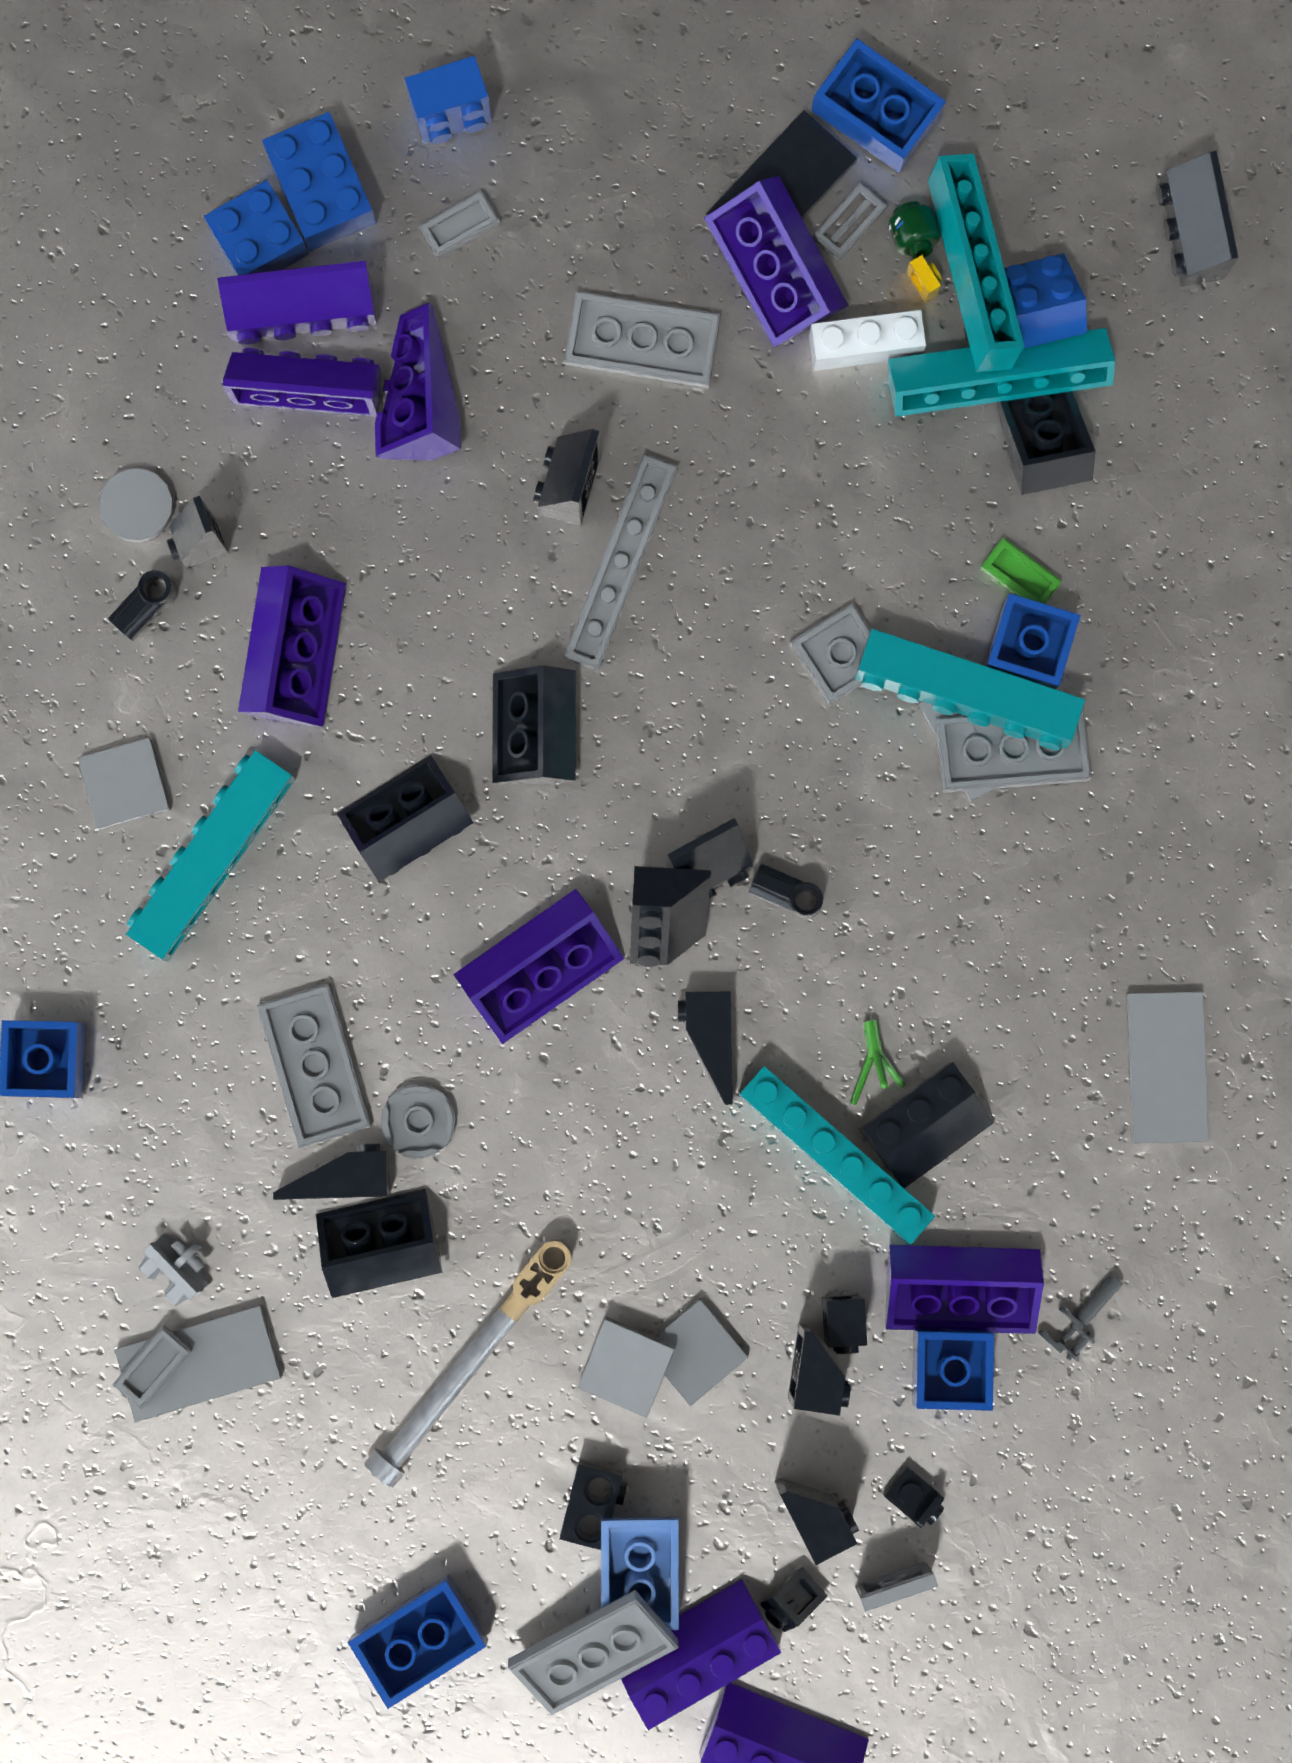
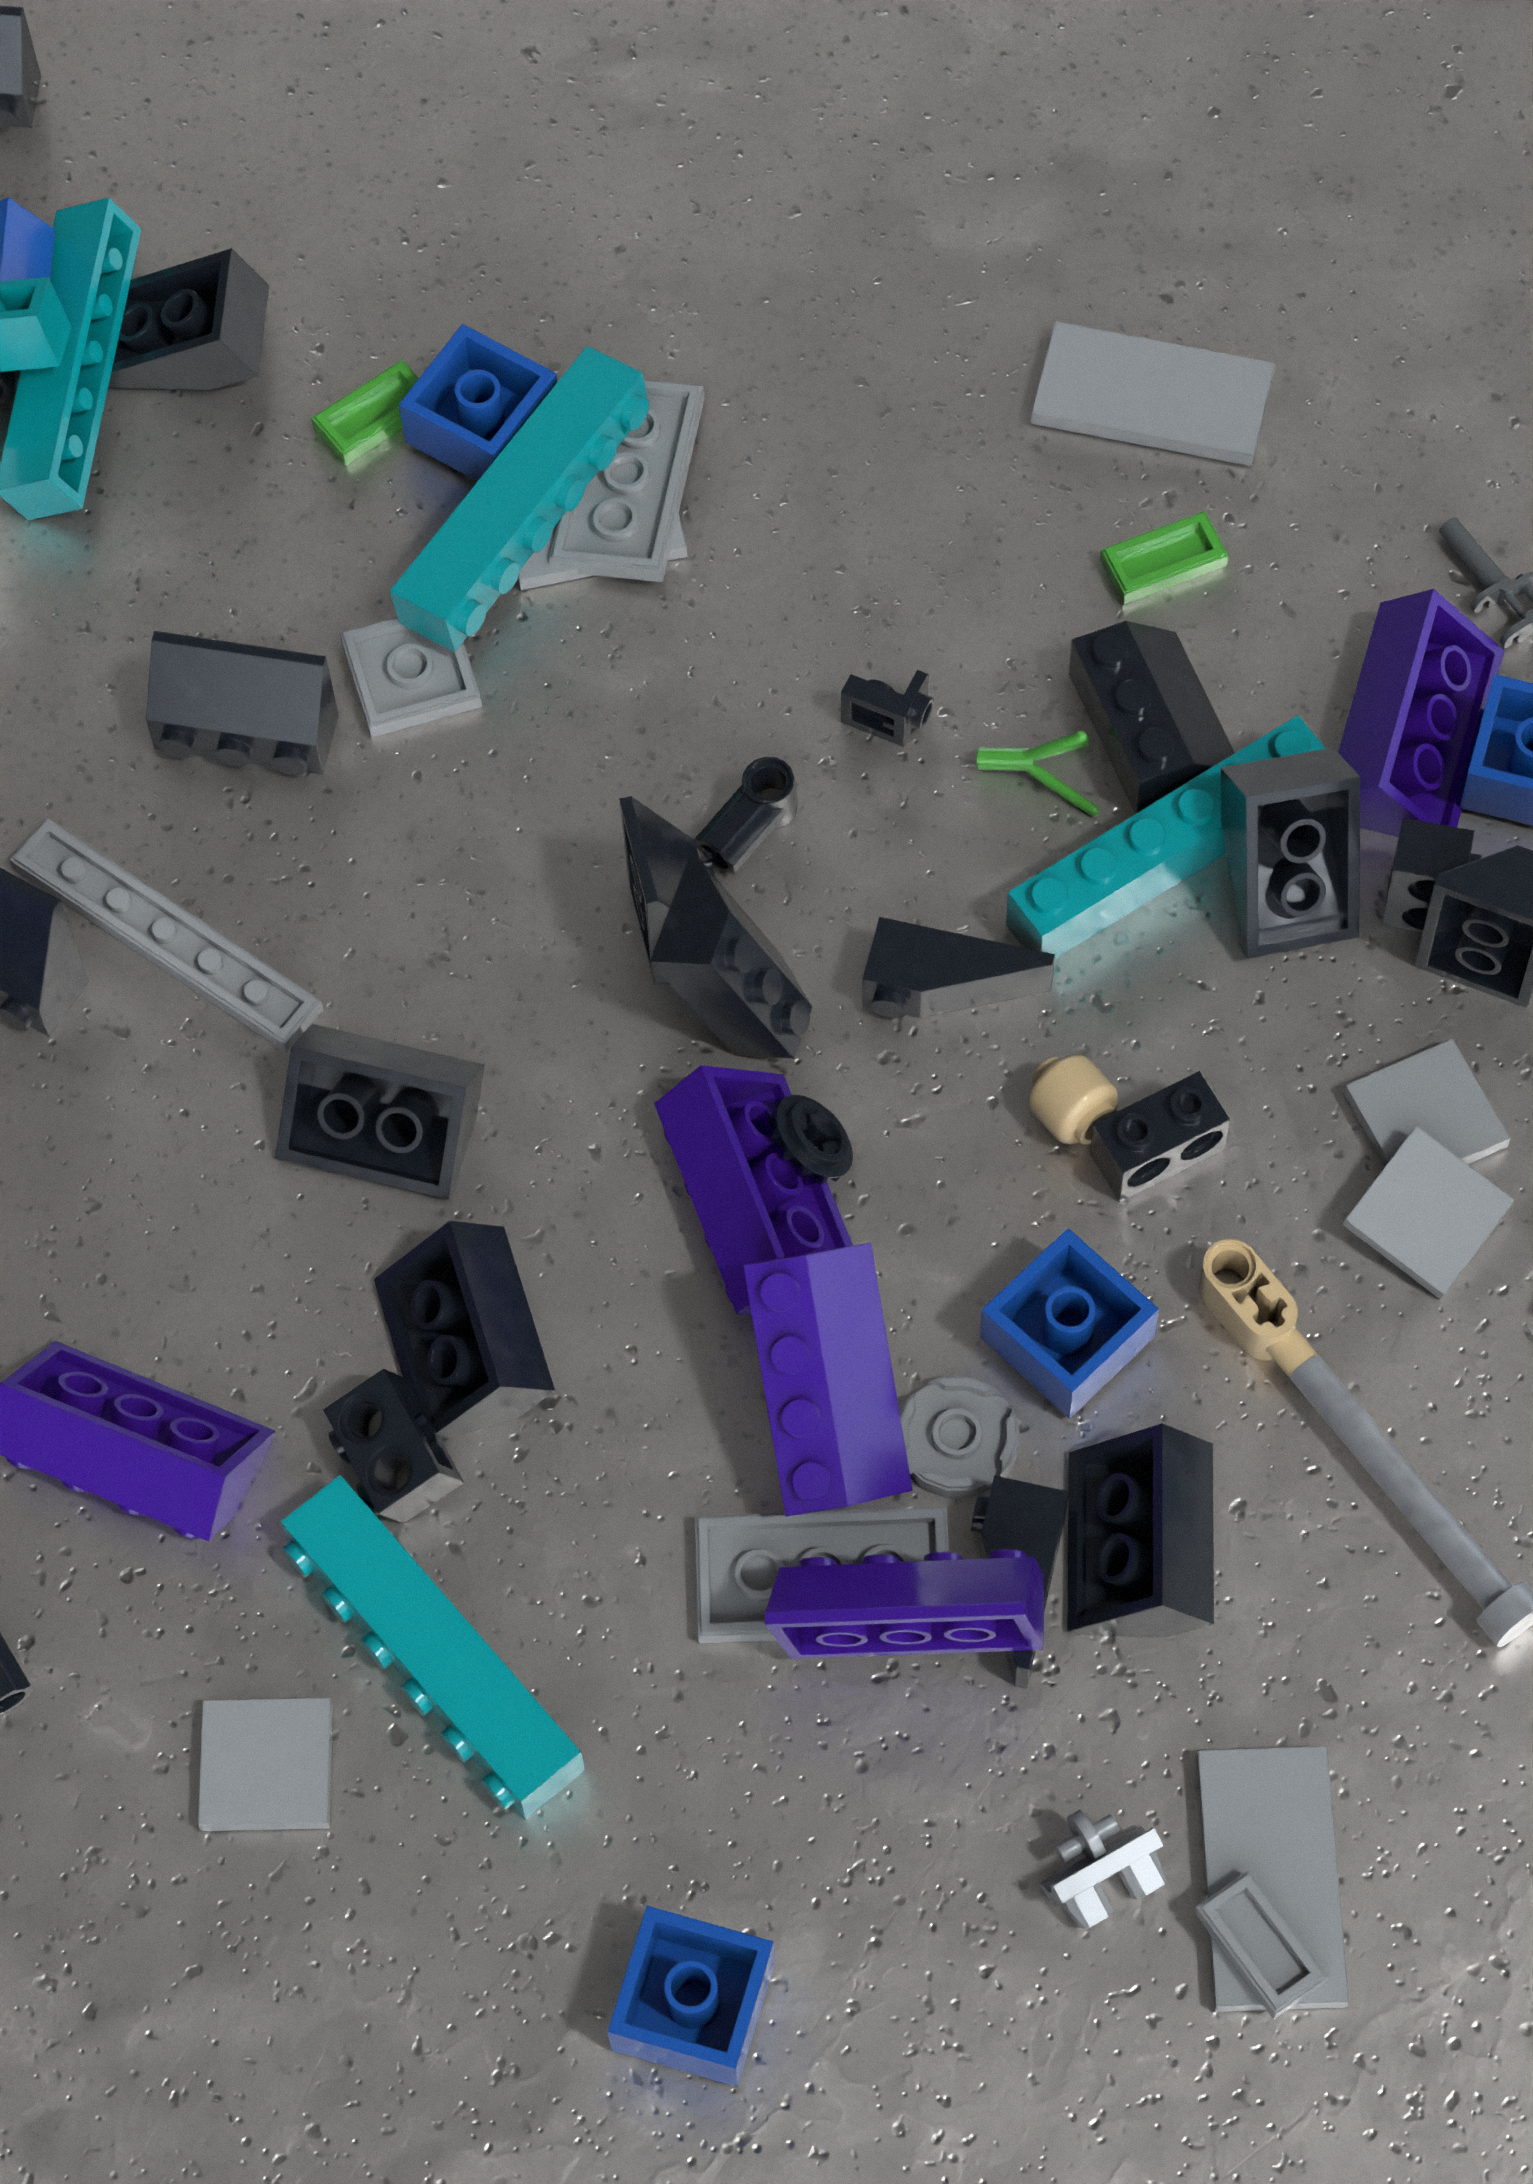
camera: 70 degrees left, 20 degrees down
none -> black slope [146,631,339,775]
none -> black brick [323,1369,464,1523]
none -> dark purple slope [743,1242,913,1517]
none -> dark purple slope [765,1549,1044,1659]
none -> black gear [768,1095,853,1185]
none -> black bracket [841,670,934,747]
none -> blue brick [980,1228,1159,1419]
none -> tan head [1028,1054,1119,1145]
none -> black brick [1090,1071,1230,1202]
none -> bright green tile [1100,511,1229,605]
none -> black slope [1221,748,1360,958]

